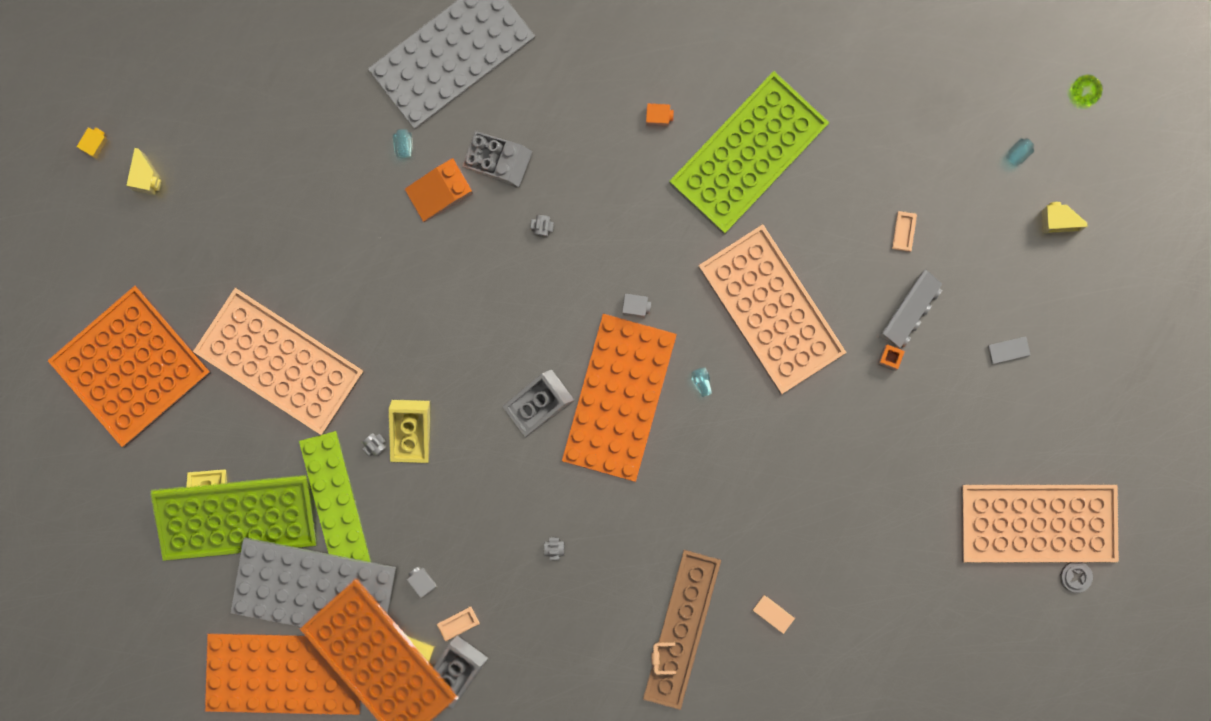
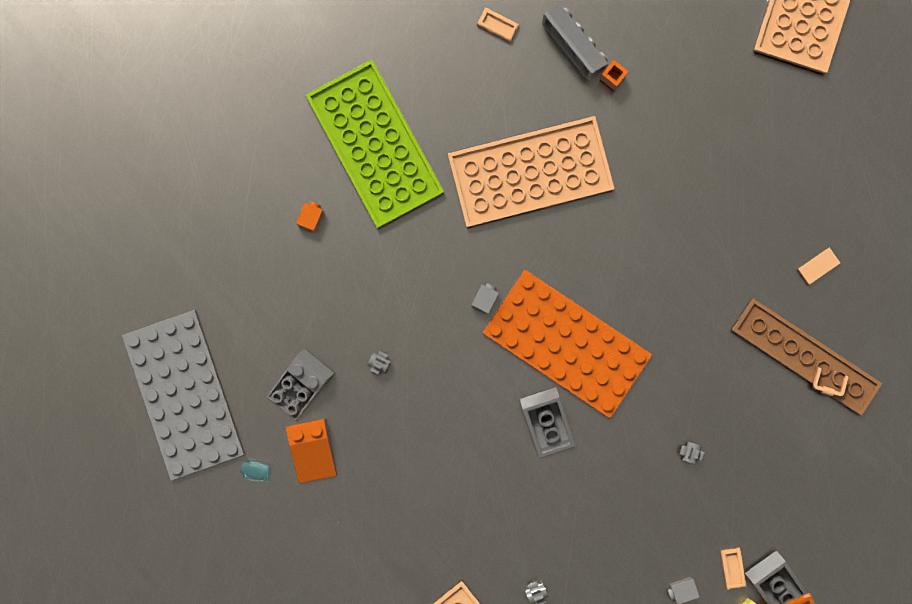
camera: 75 degrees left, 0 degrees up
light yellow slope [389,400,430,463] -> none
clear light blue cone [691,367,713,397] -> none

